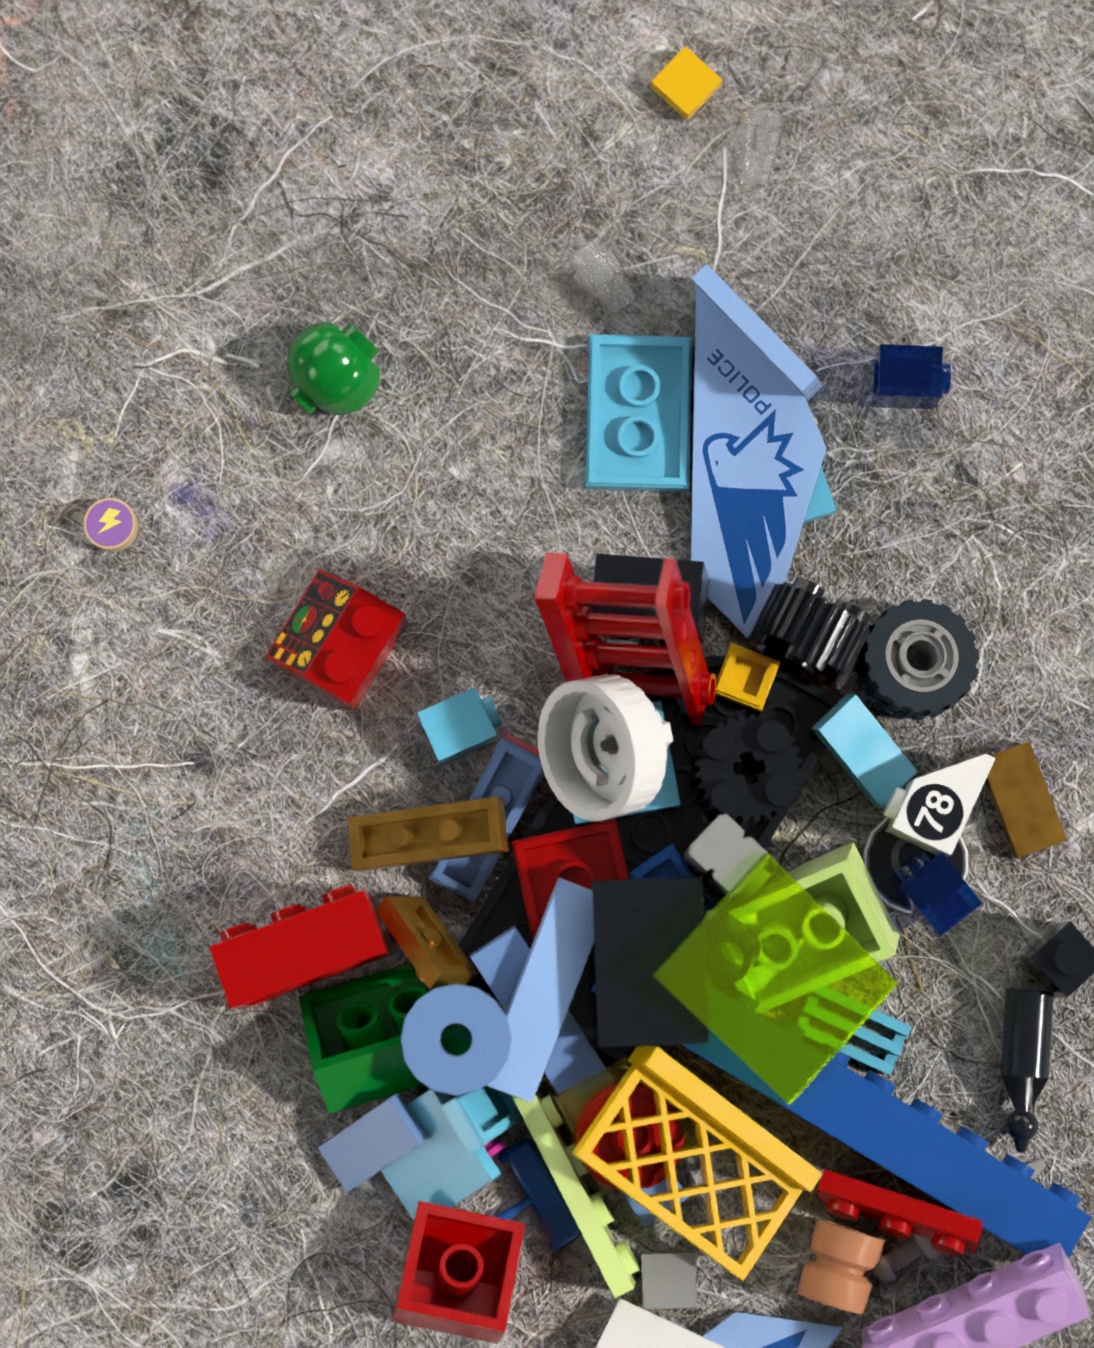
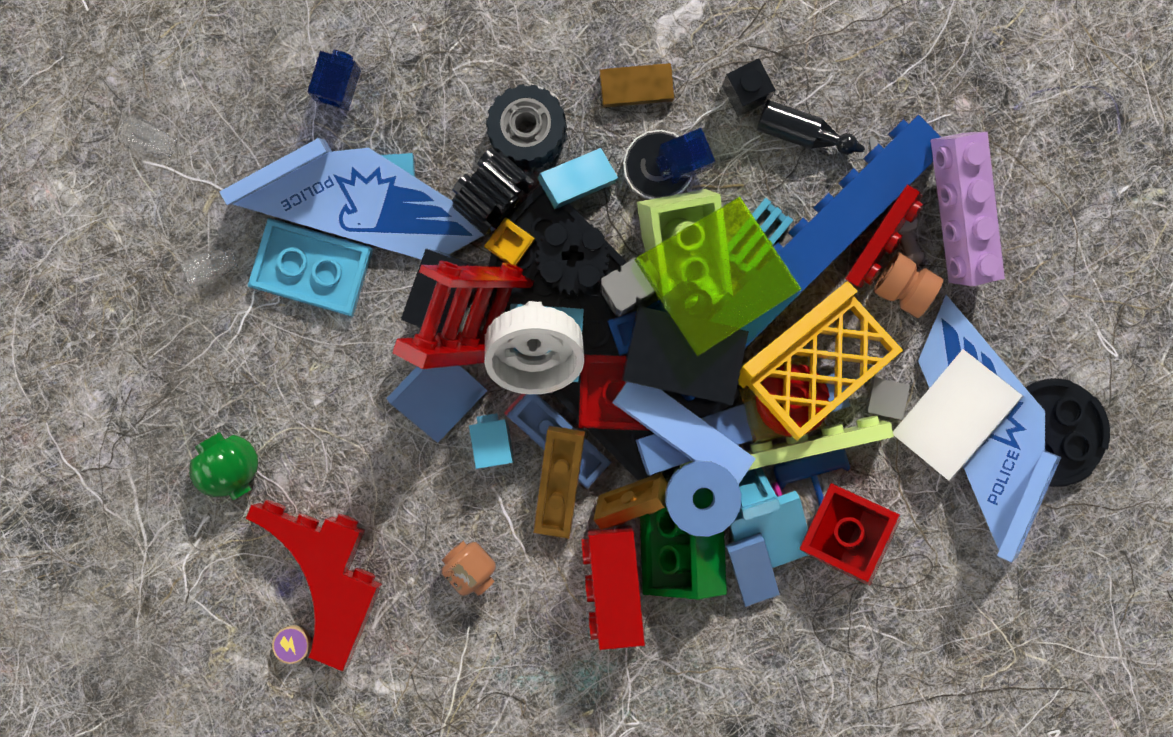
camera: 75 degrees left, 5 degrees up
red slope [265,569,408,711] -> none
yellow tile [650,46,723,121] -> none
white slope [883,754,996,858] -> none
none -> red arch [246,500,382,671]
none -> medium blue tile [386,366,487,443]
none -> nougat head [441,540,496,596]

